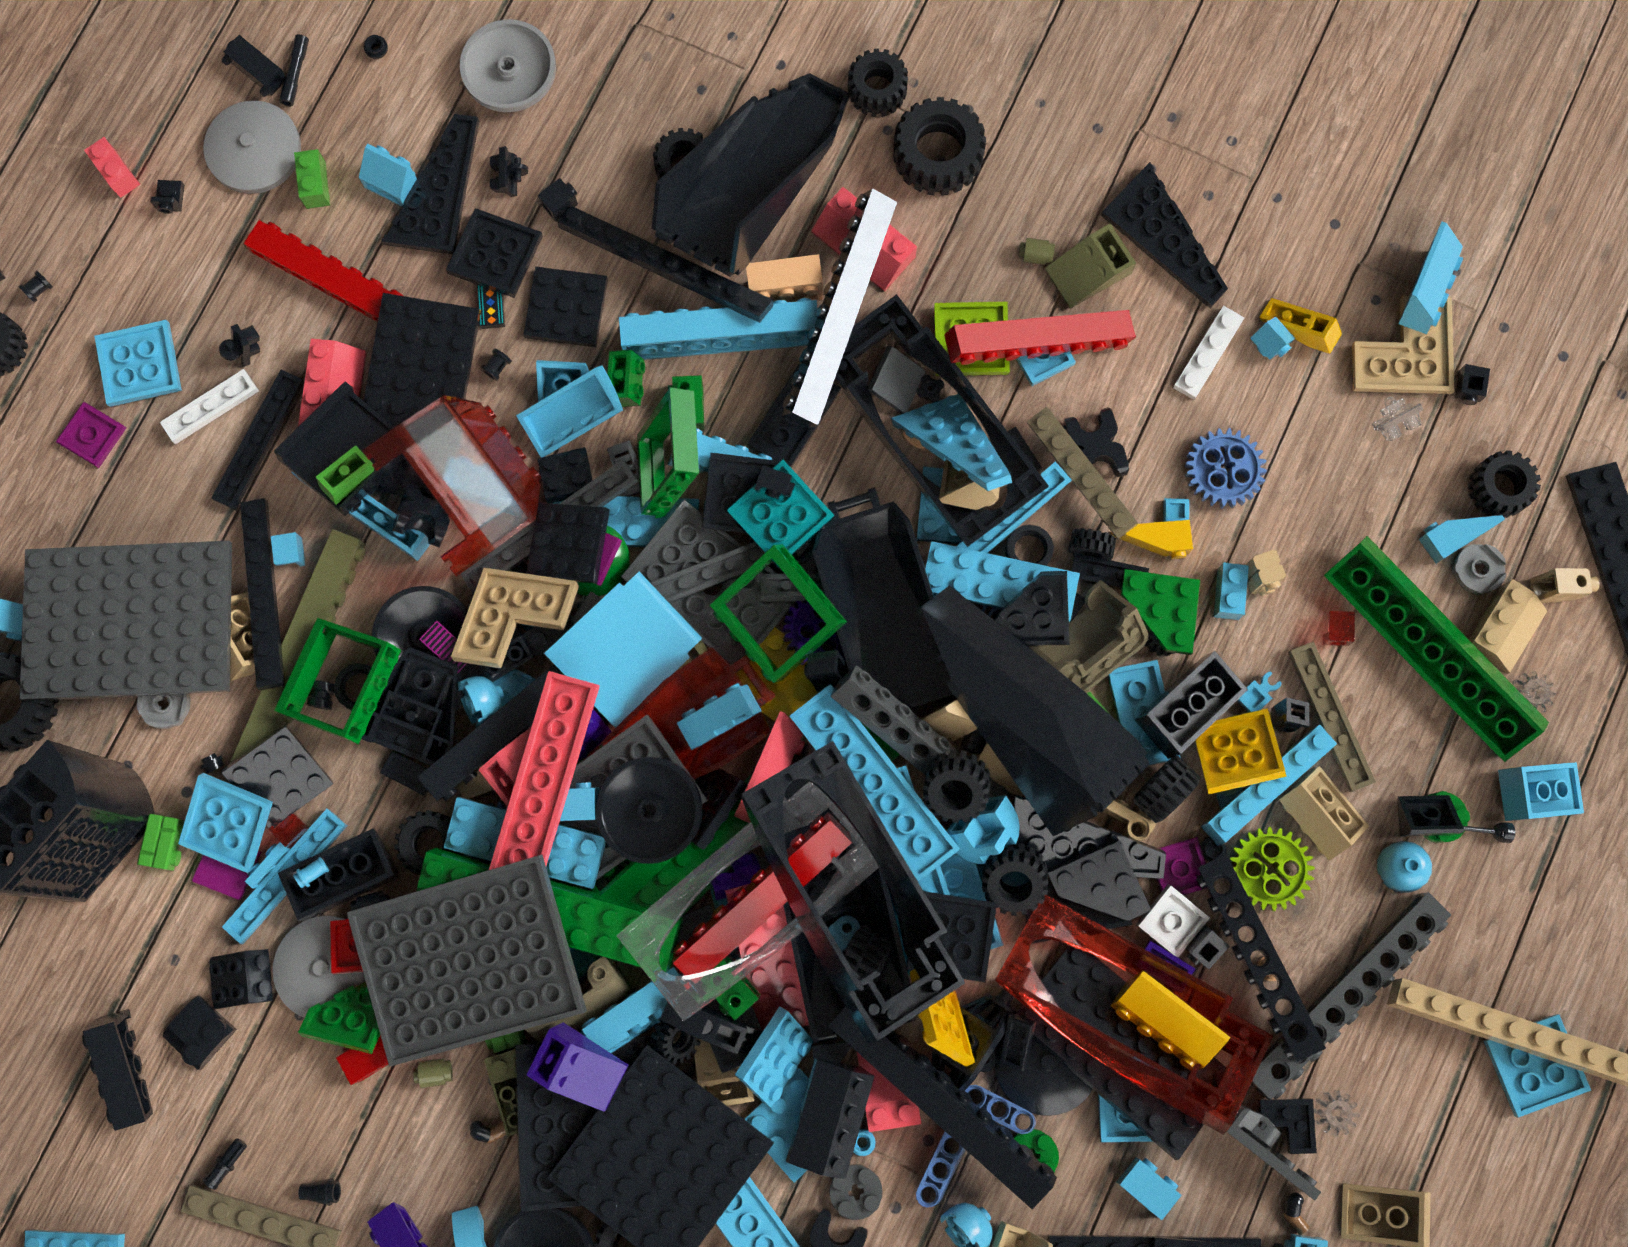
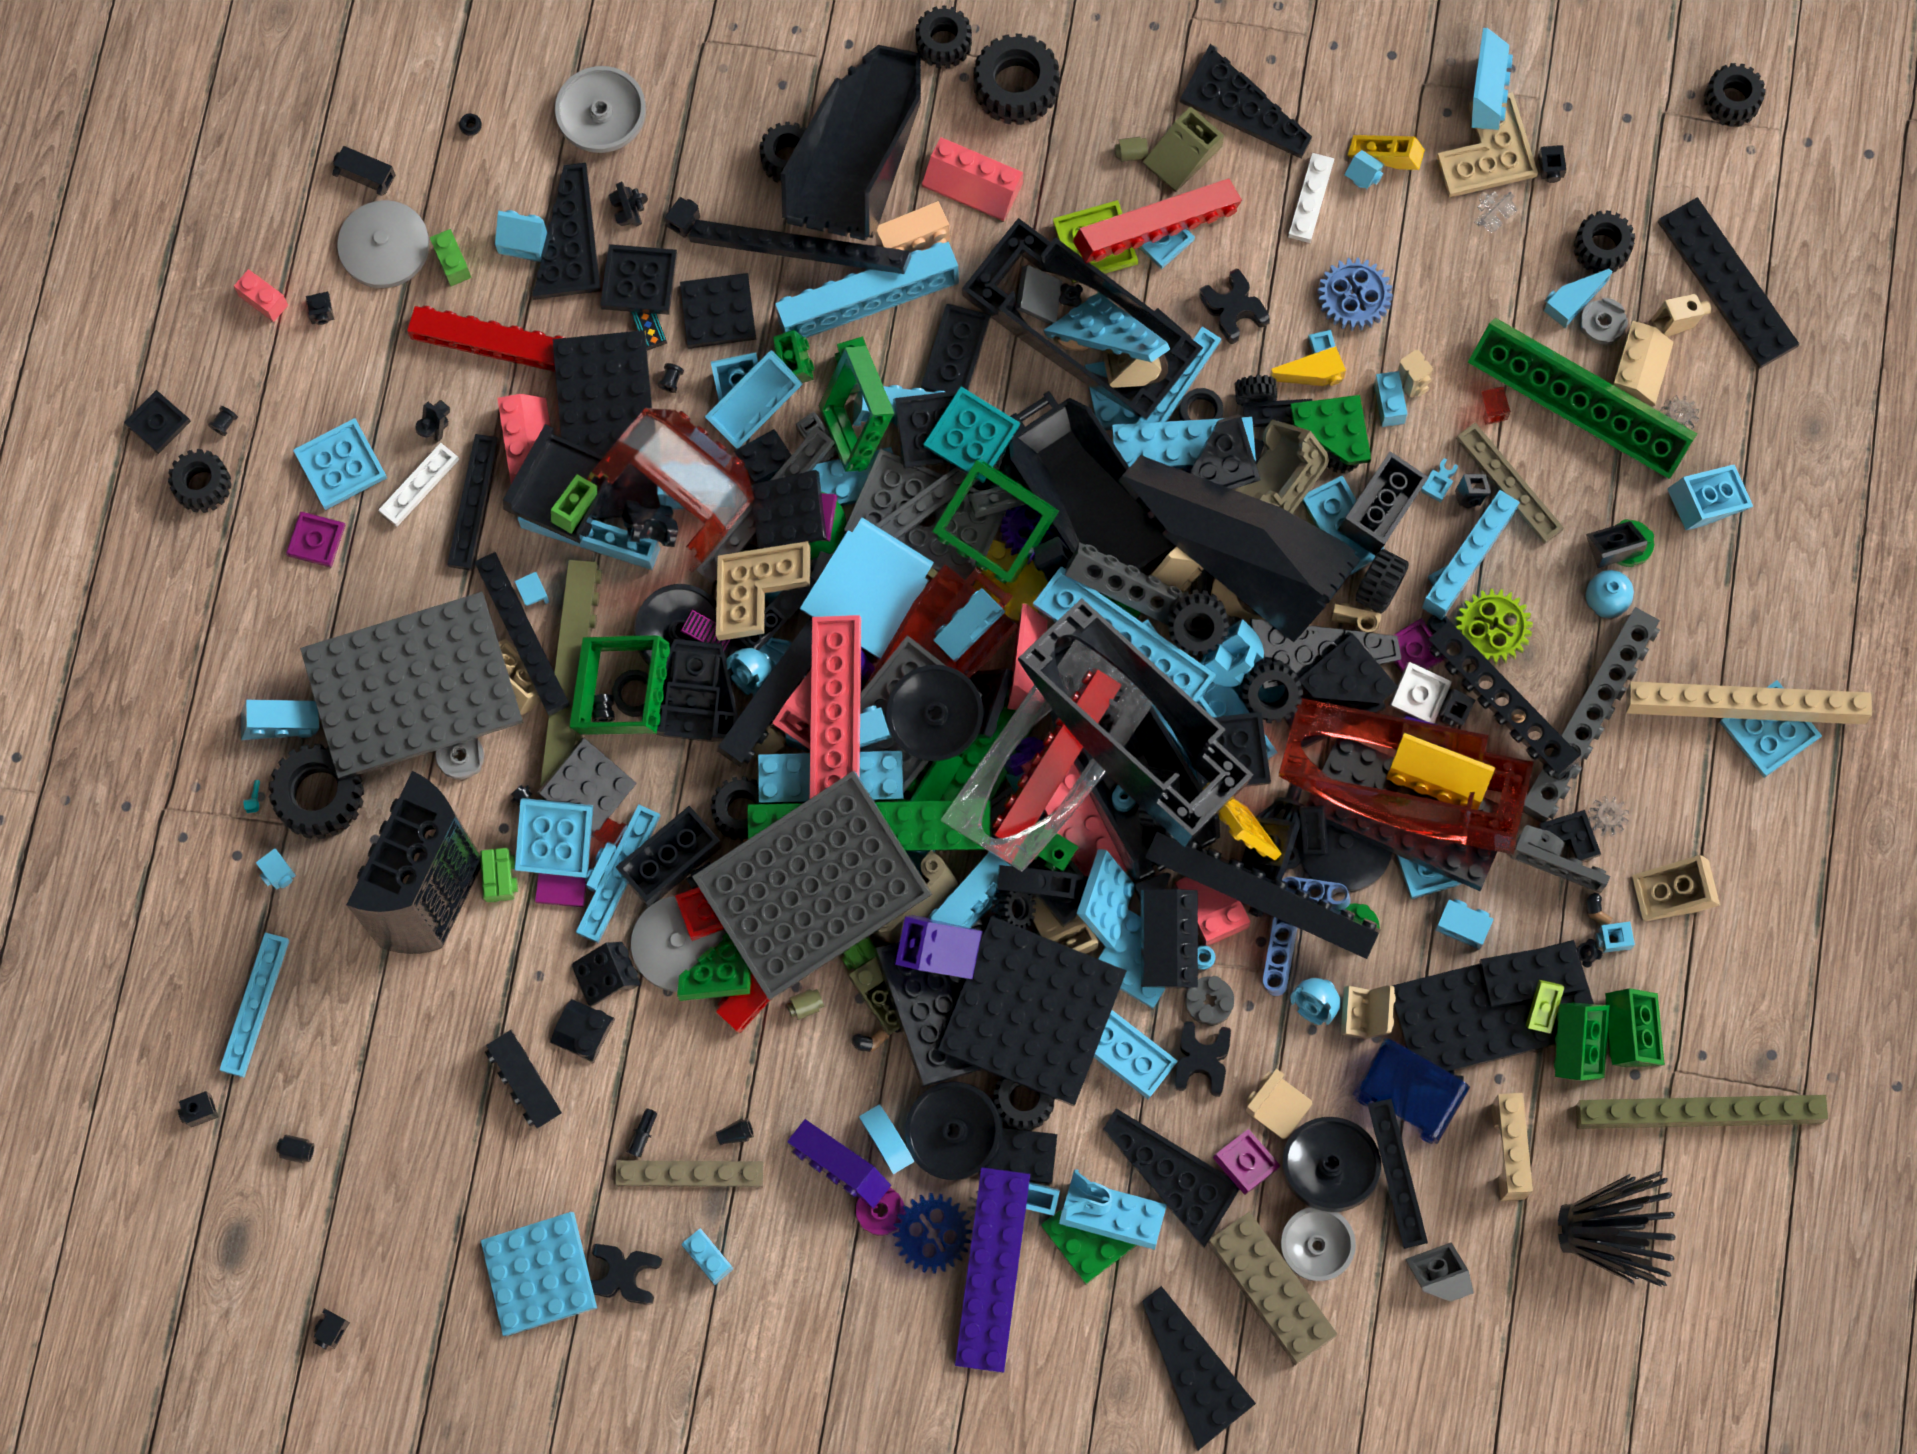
camera: 15 degrees left, 5 degrees down
black piece [279,34,309,106] -> none
medium azure pin [293,857,329,888] -> none
black tile [380,751,429,797] -> none
black brick [754,465,795,499] -> none
brick [782,189,897,429] -> none
dark tan plate [1027,407,1138,540] -> none
yellow plate [1195,708,1286,794] -> none
tan slope [1279,766,1369,861] -> none
black hinge [1462,822,1515,843] -> none

